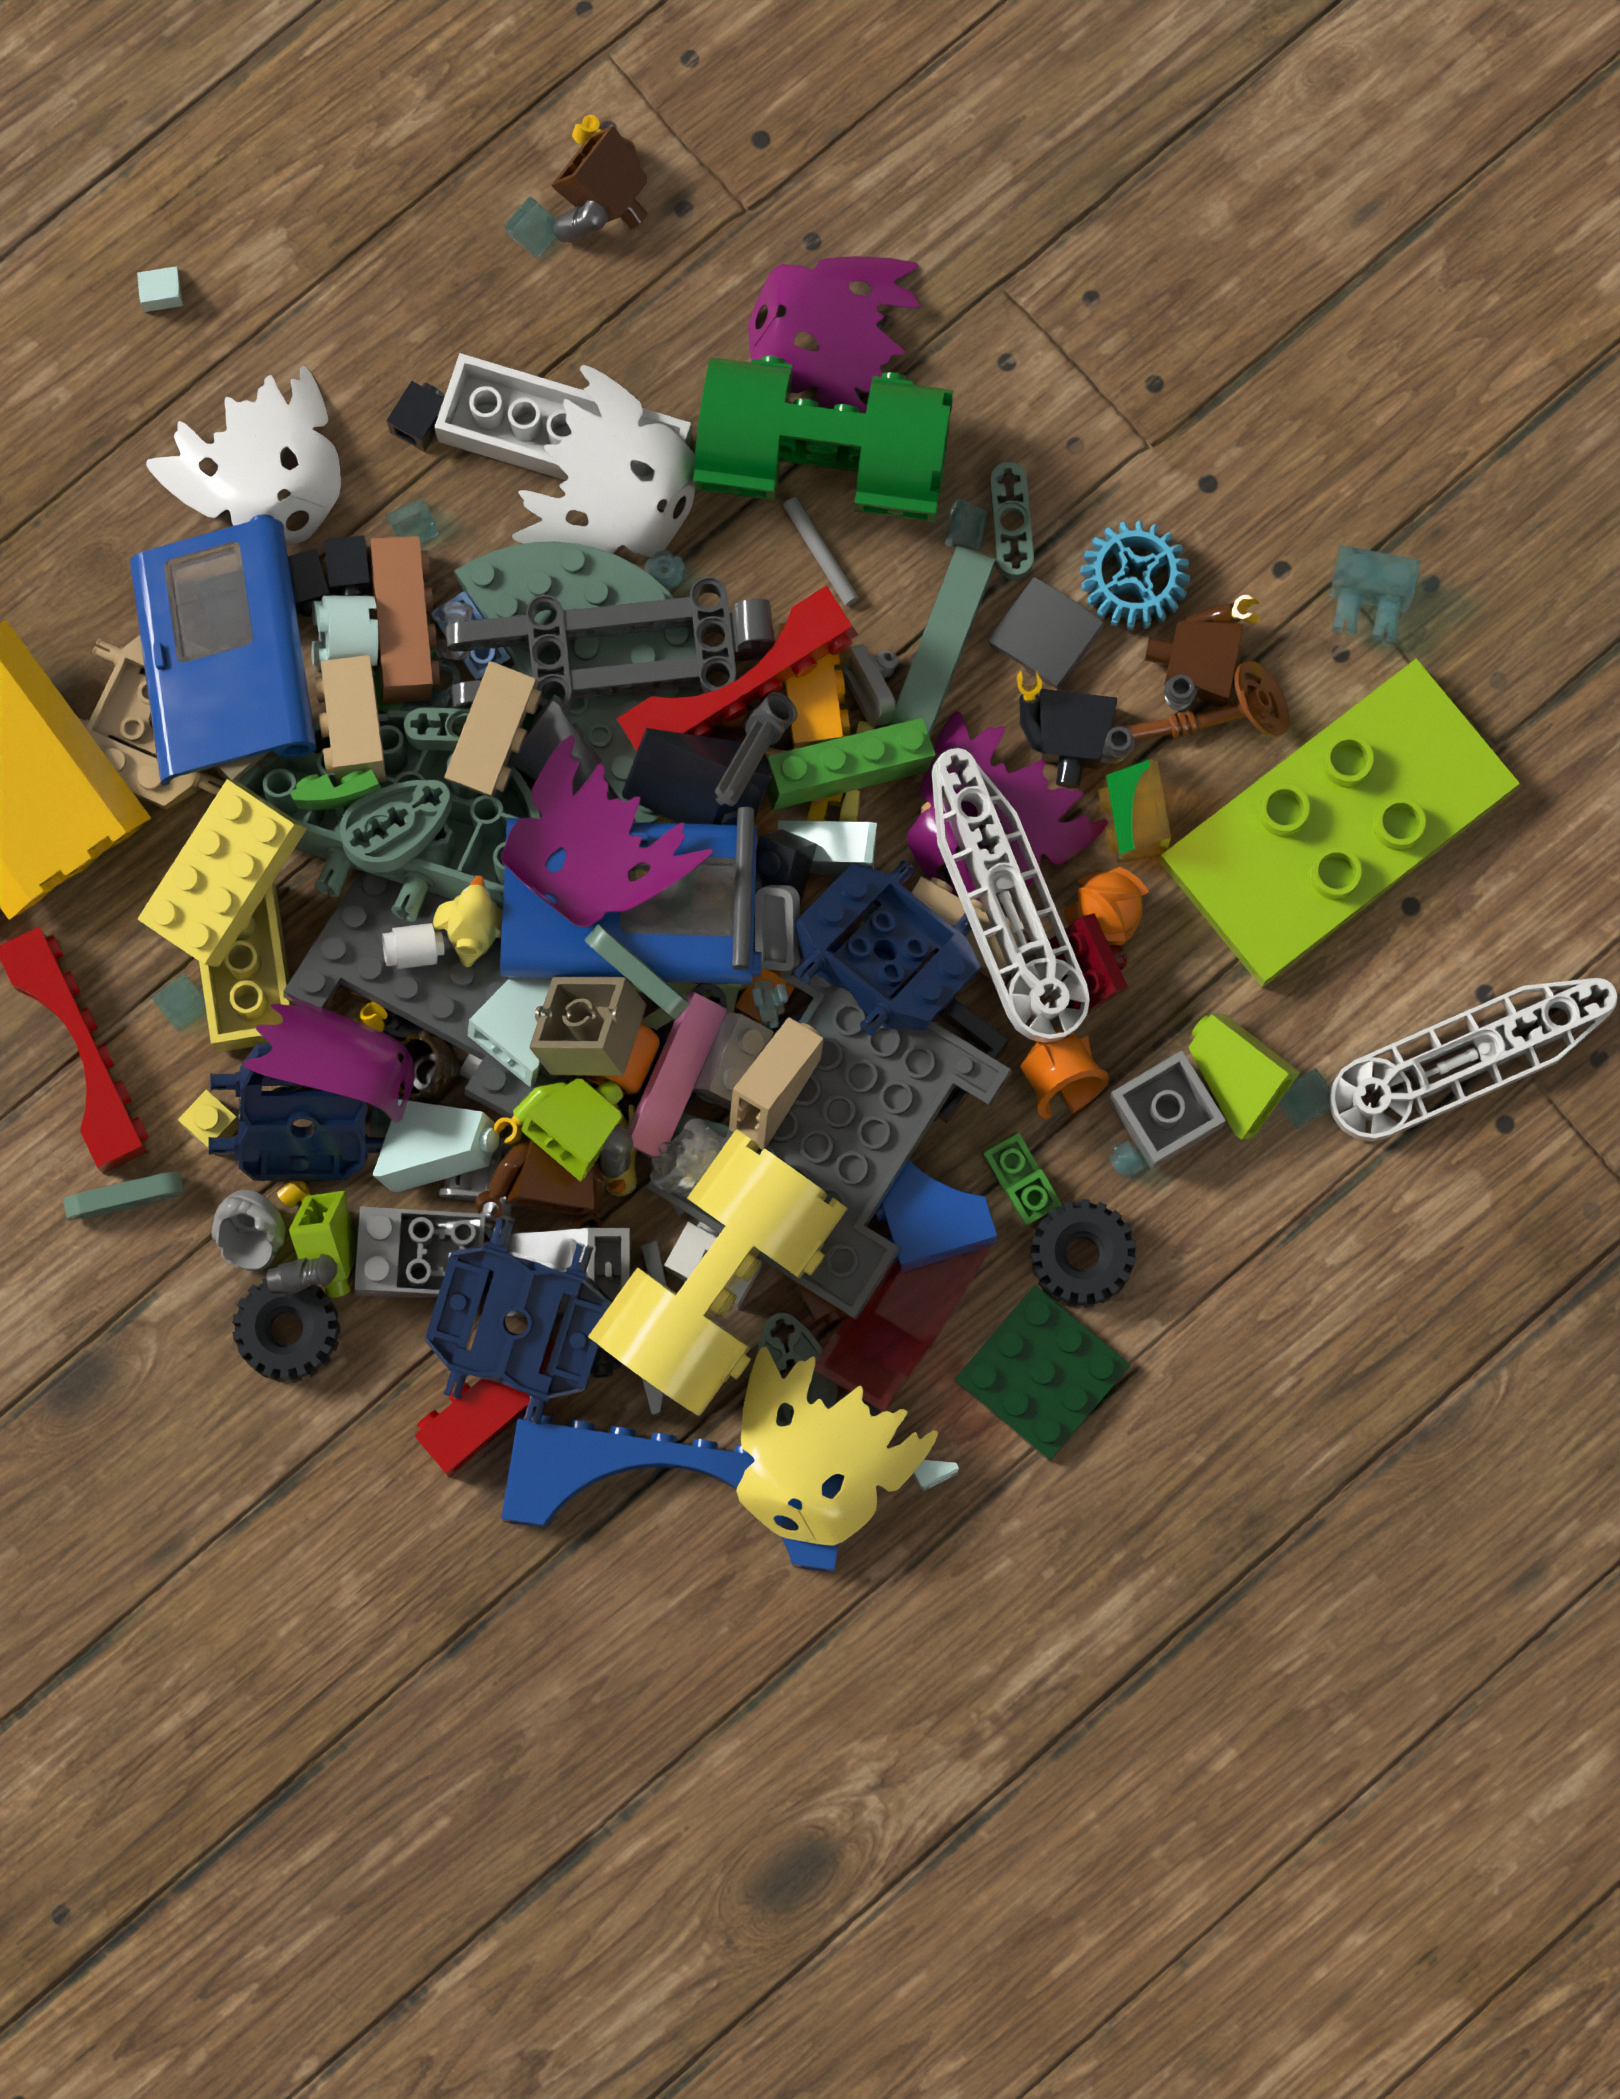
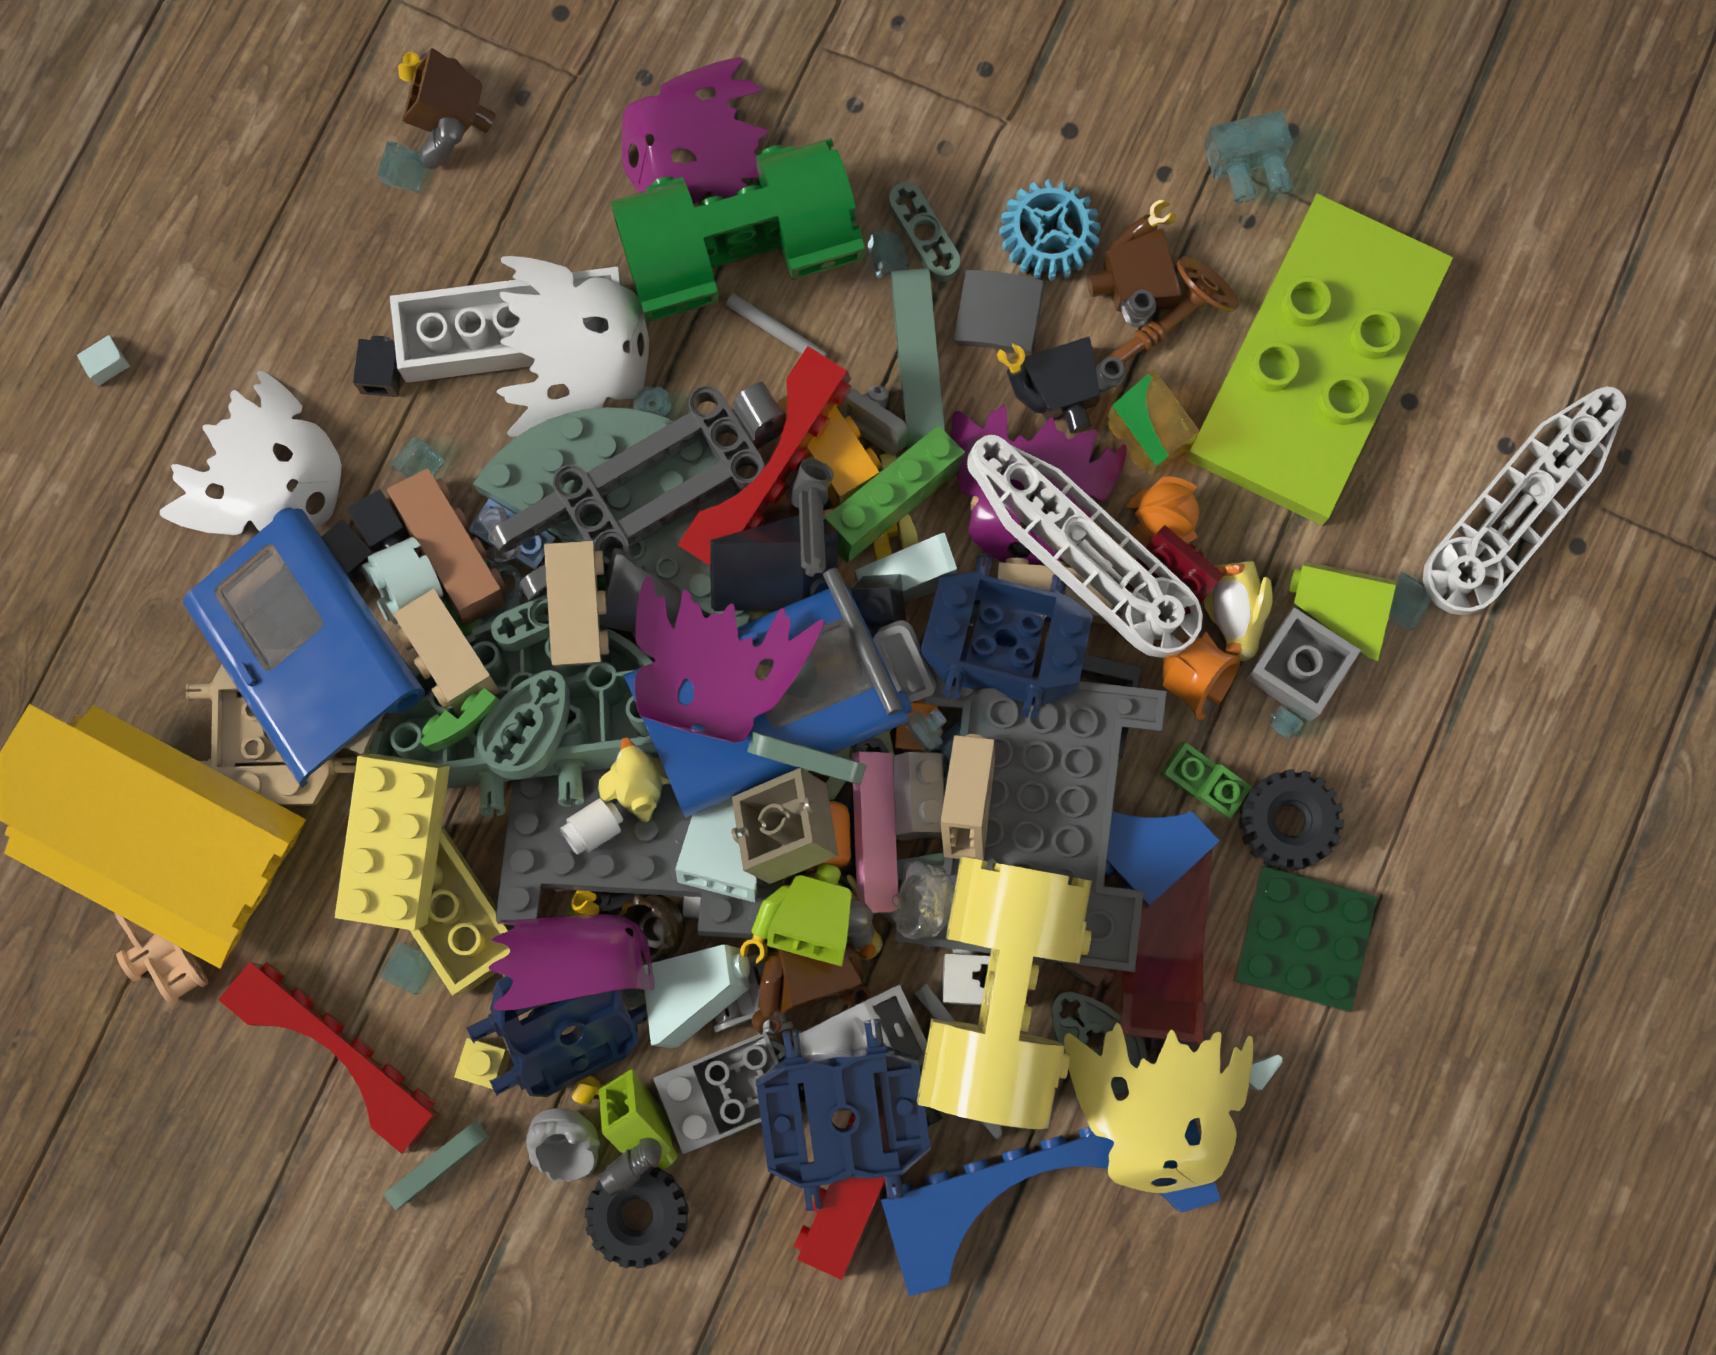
camera: 30 degrees left, 0 degrees up
none -> animal [1204,561,1273,661]

